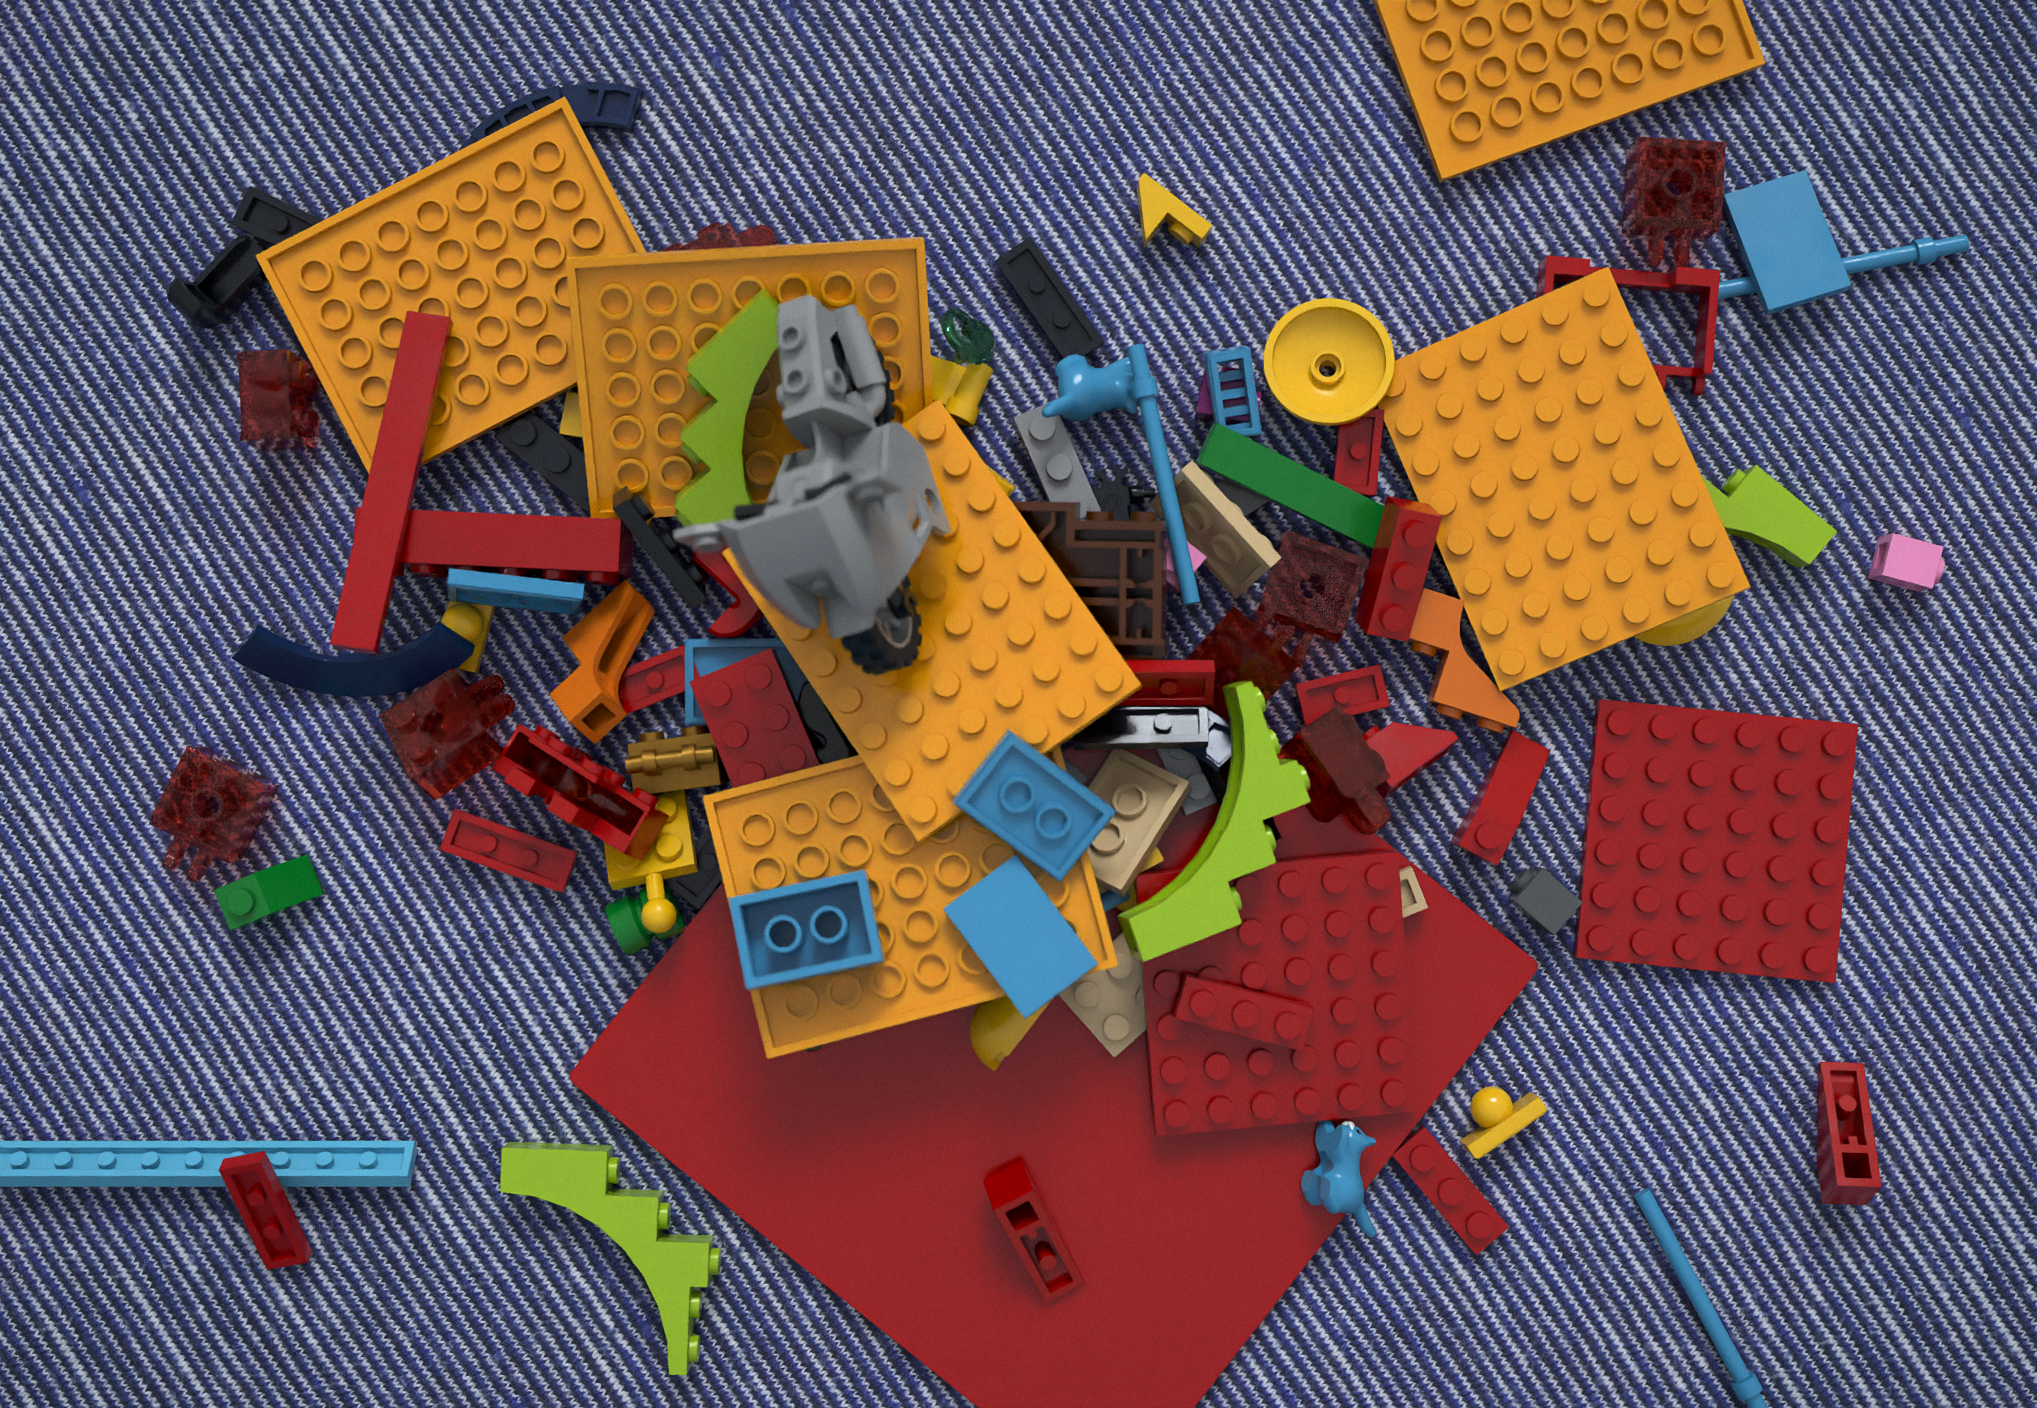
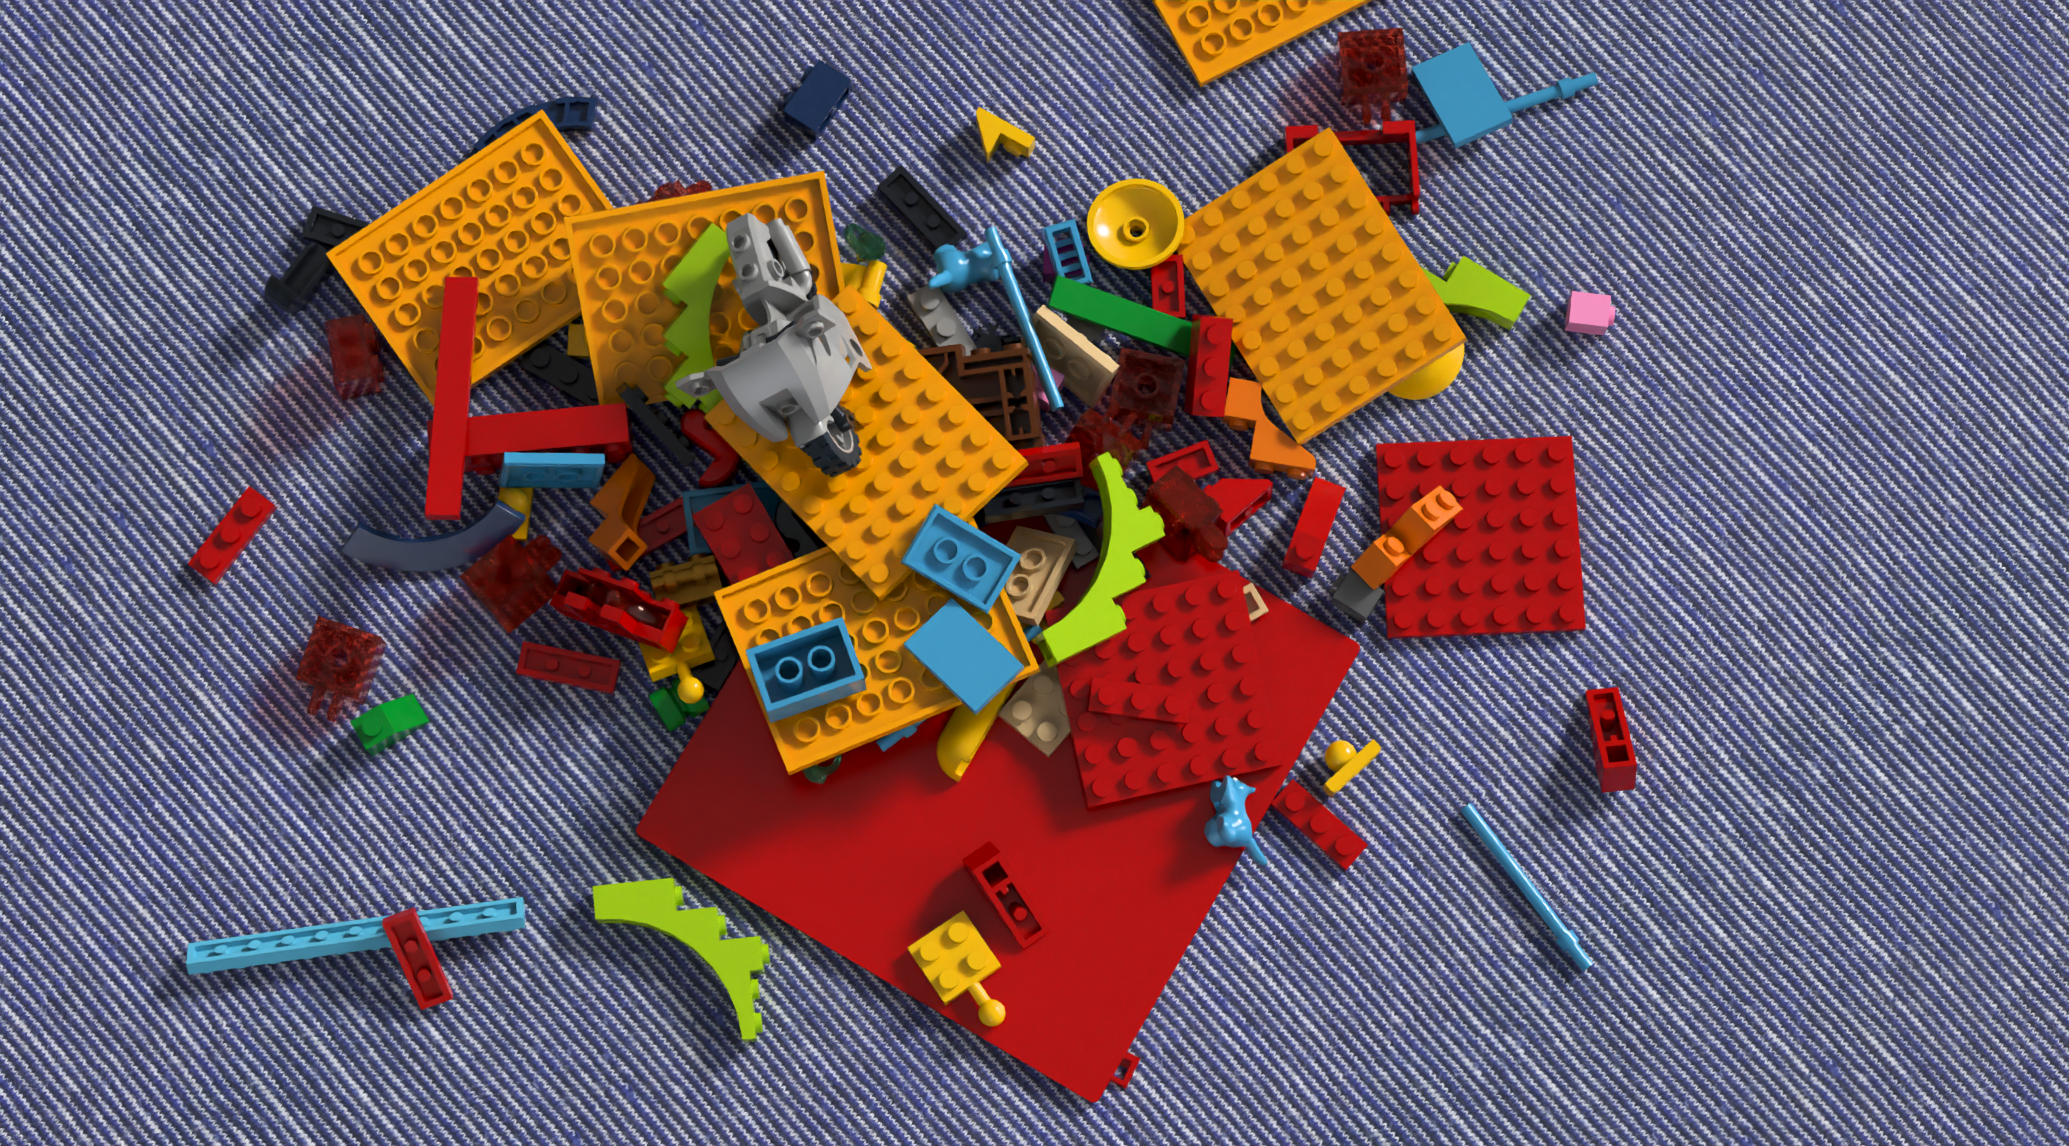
camera: 10 degrees left, 10 degrees down
none -> red plate [188,486,277,585]
none -> dark blue brick [782,60,853,141]
none -> yellow plate [908,910,1005,1027]
none -> orange arch [1351,486,1463,590]

